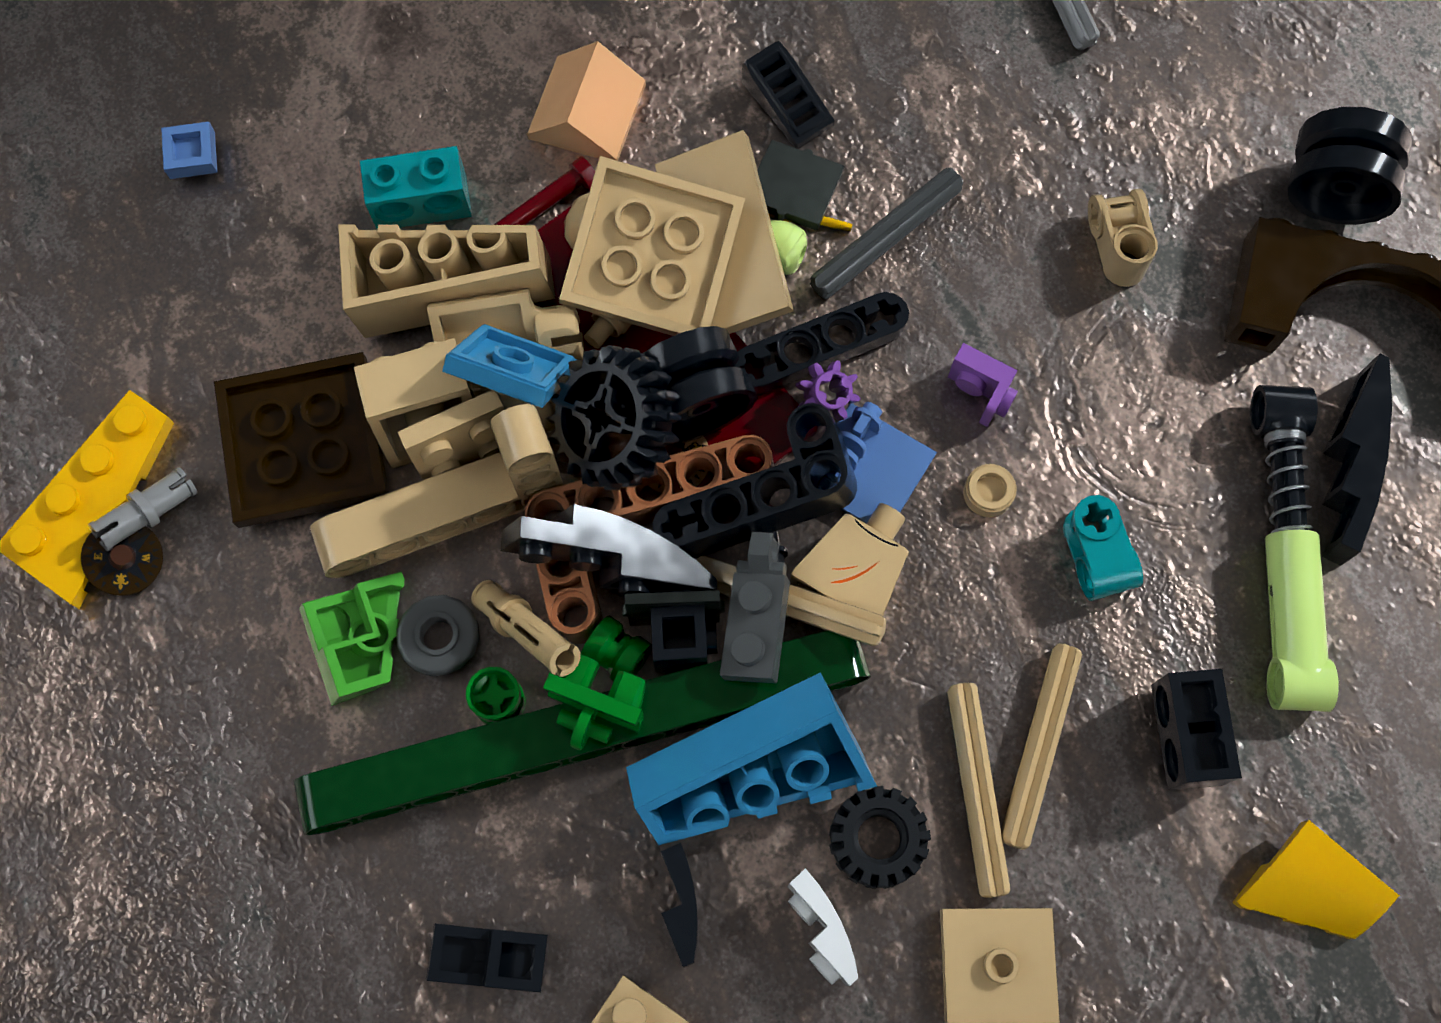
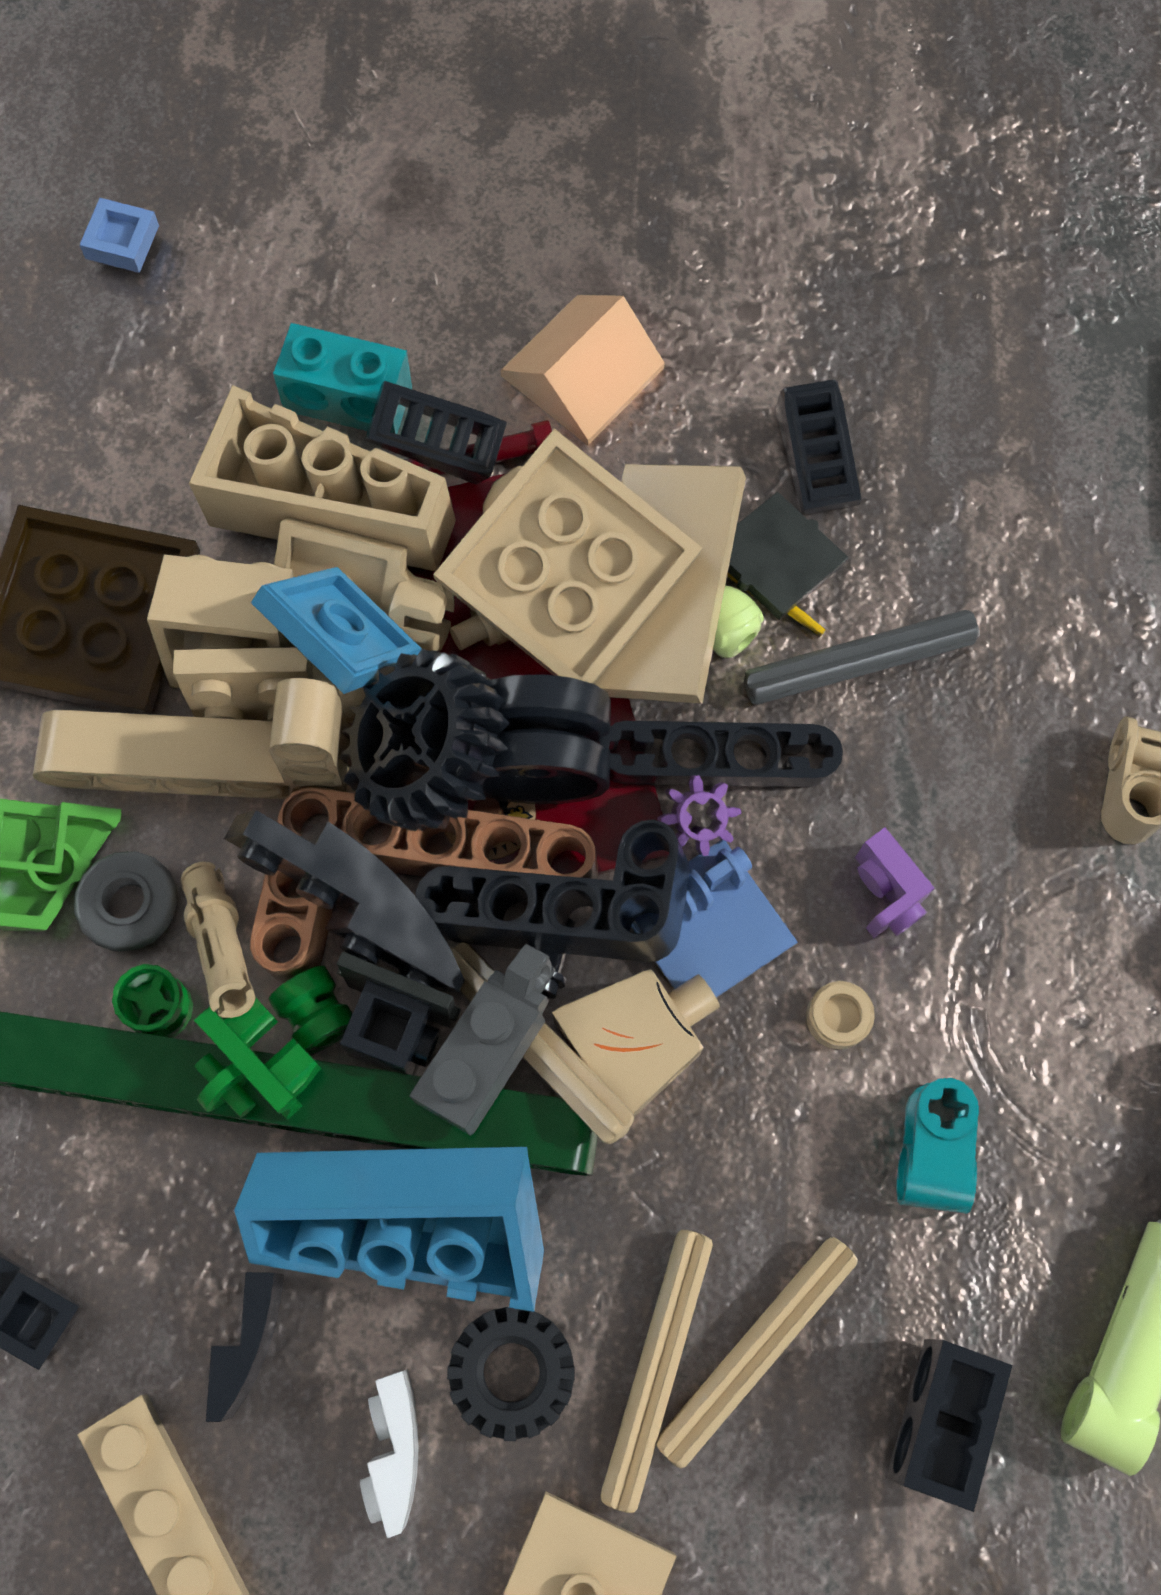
camera: 20 degrees right, 0 degrees up
none -> black slope [364,381,507,485]

